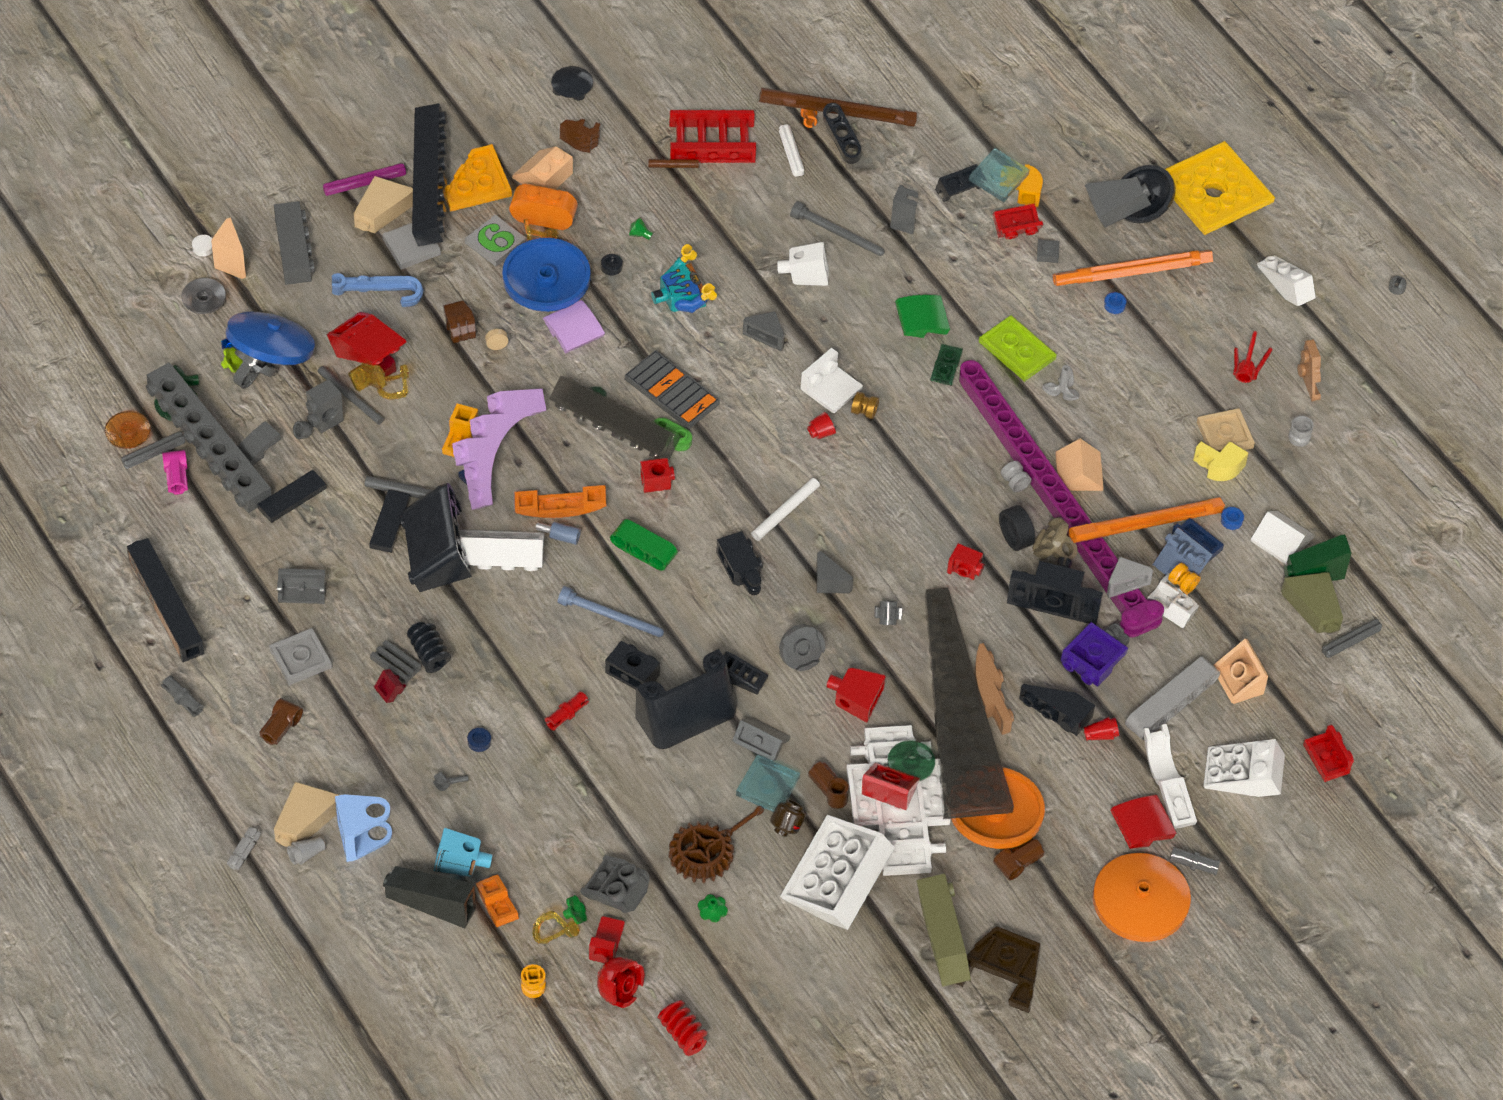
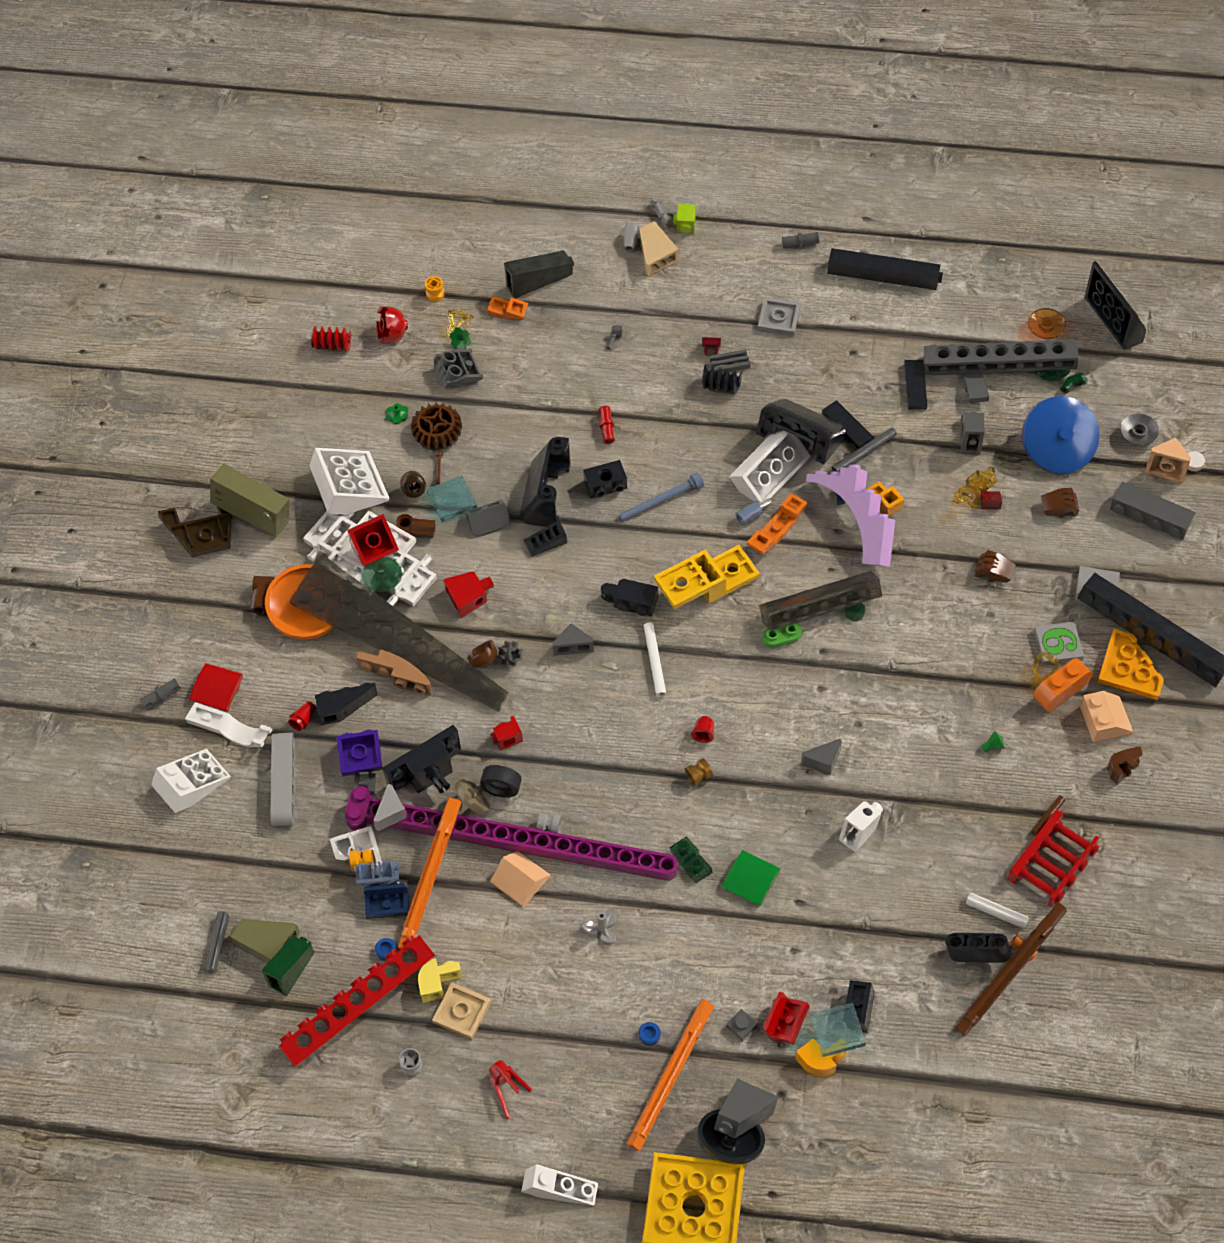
camera: 135 degrees right, 5 degrees up
dark grey axle [121,431,185,469] -> none
dark pink piece [162,450,188,495] -> none
reddish brown piece [259,698,303,745] -> none
dark grey hinge [277,568,326,604] -> none
dark grey bar [318,366,384,425] -> none
magenta axle [323,163,406,196] -> none
red slope [326,312,406,366] -> none
medium blue piece [332,273,423,307] -> none
light blue hose [335,794,392,862] -> none
tan slope [354,176,413,233] -> none
medium azure torso [433,828,493,876] -> none
dark blue tile [467,728,491,752] -> none
tan tile [485,329,508,350] -> none
blue dish [502,238,590,312] -> none
lavender slope [543,300,605,354] -> none
black dish [551,66,593,101] -> none
red bracket [589,916,625,963] -> none
black tile [601,254,623,276] -> none
green beam [610,519,678,571] -> none
tile [624,350,720,430] -> none
red brick [640,458,675,493] -> none
torso [651,244,717,313] -> none
dark grey tile [779,624,825,671] -> none
dark grey piece [790,201,885,256] -> none
white bracket [801,348,863,413] -> none
dark grey hinge [890,185,919,234] -> none
lime tile [979,315,1057,382] -> none
orange dish [1093,853,1191,942] -> none
light nougat slope [1213,639,1268,704] -> none
white slope [1251,511,1315,565] -> none
medium nougat wing [1297,339,1321,401] -> none
red bracket [1303,725,1354,782] -> none
none -> red brick [278,935,435,1067]
none -> reddish brown hair [468,640,498,668]
none -> yellow bracket [654,545,760,609]
none -> lime brick [673,204,696,233]
none -> reddish brown hand [1041,488,1080,518]
none -> black slope [1084,261,1146,350]

